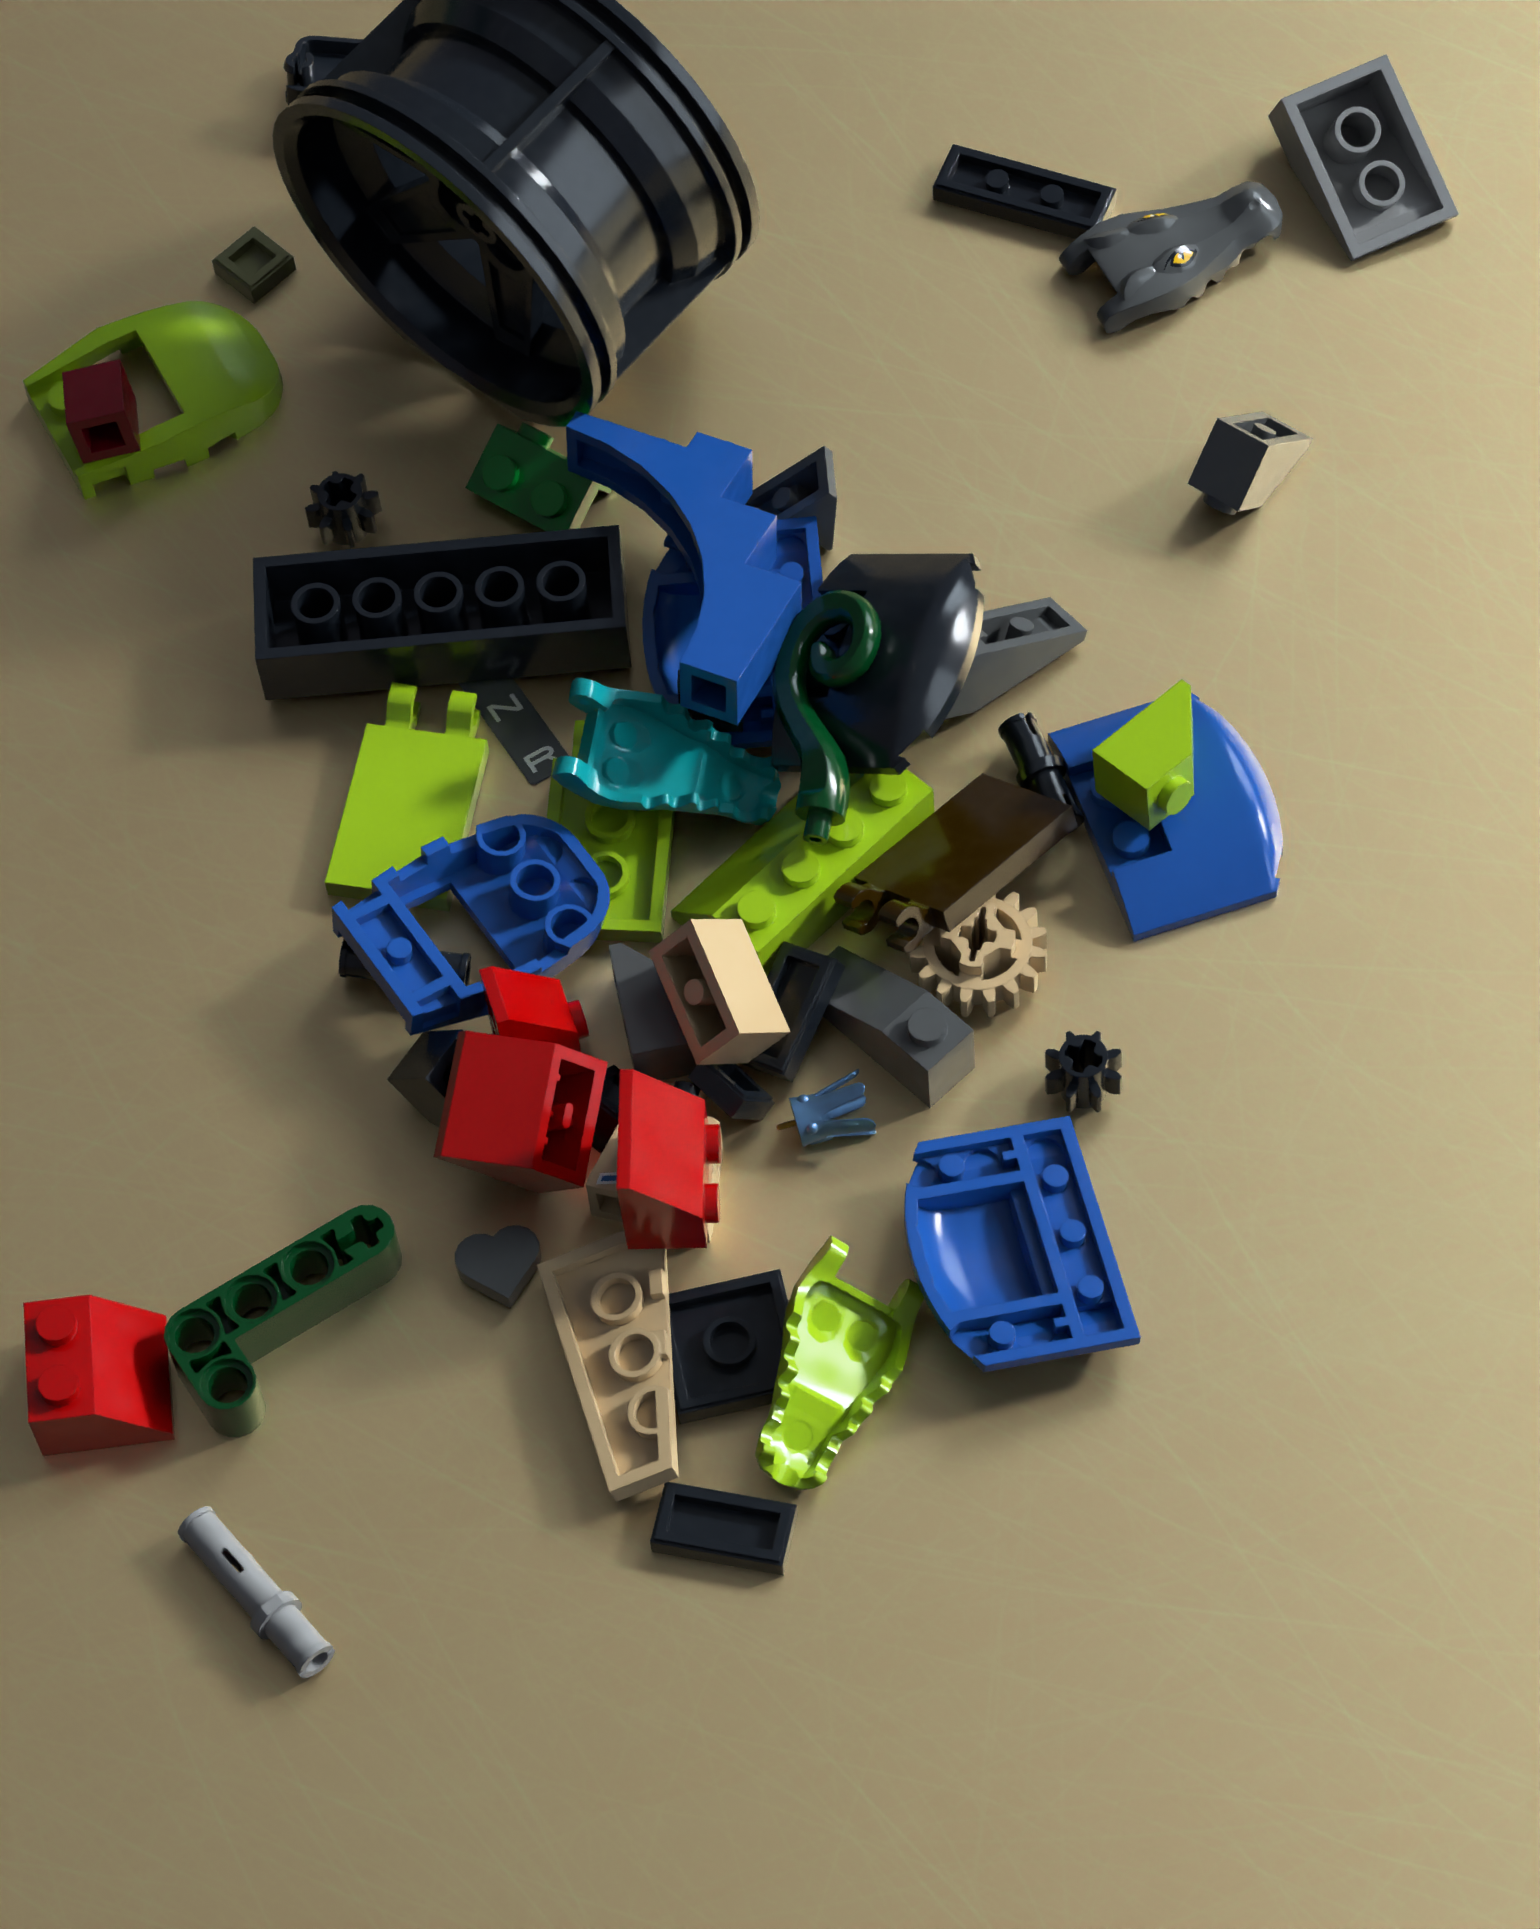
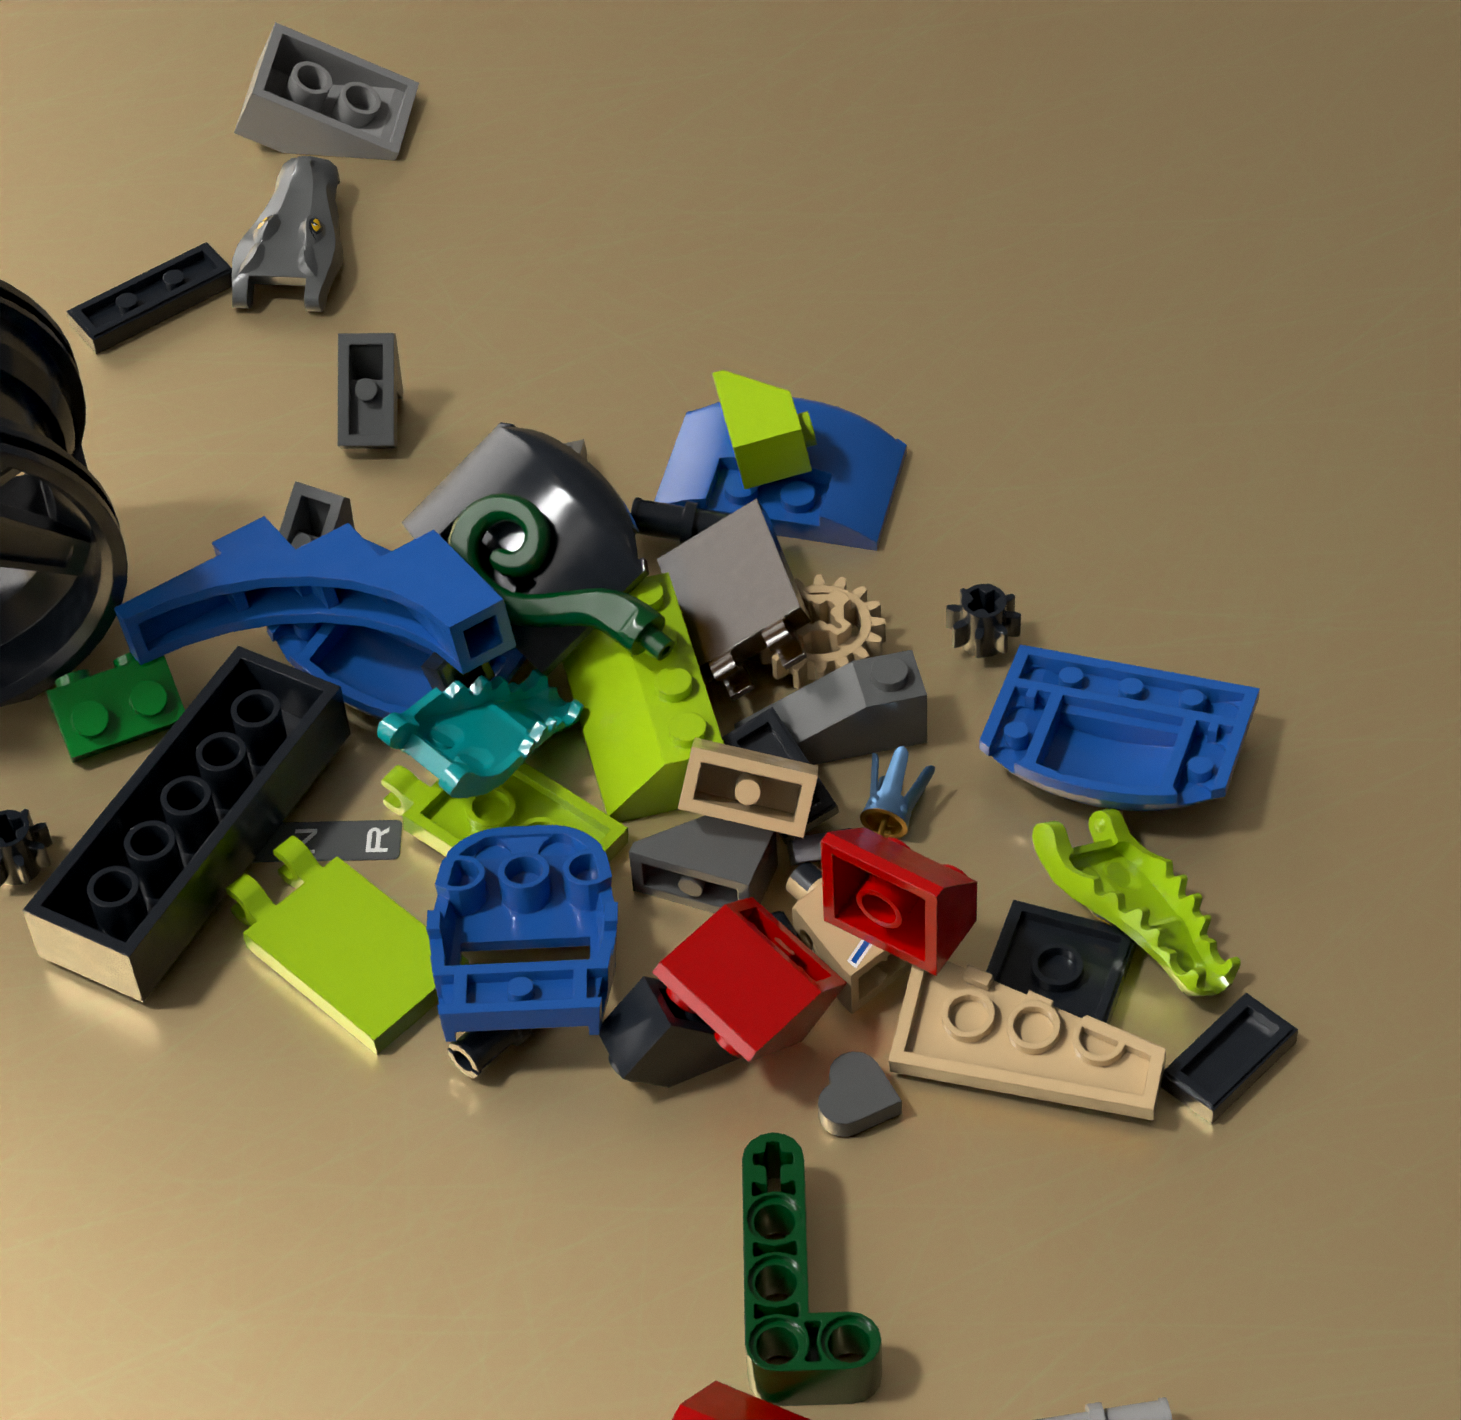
camera: 60 degrees left, 10 degrees down
red slope [479,966,589,1052] -> none
dark grey slope [1187,411,1313,515] -> none
none -> dark grey slope [338,333,403,449]

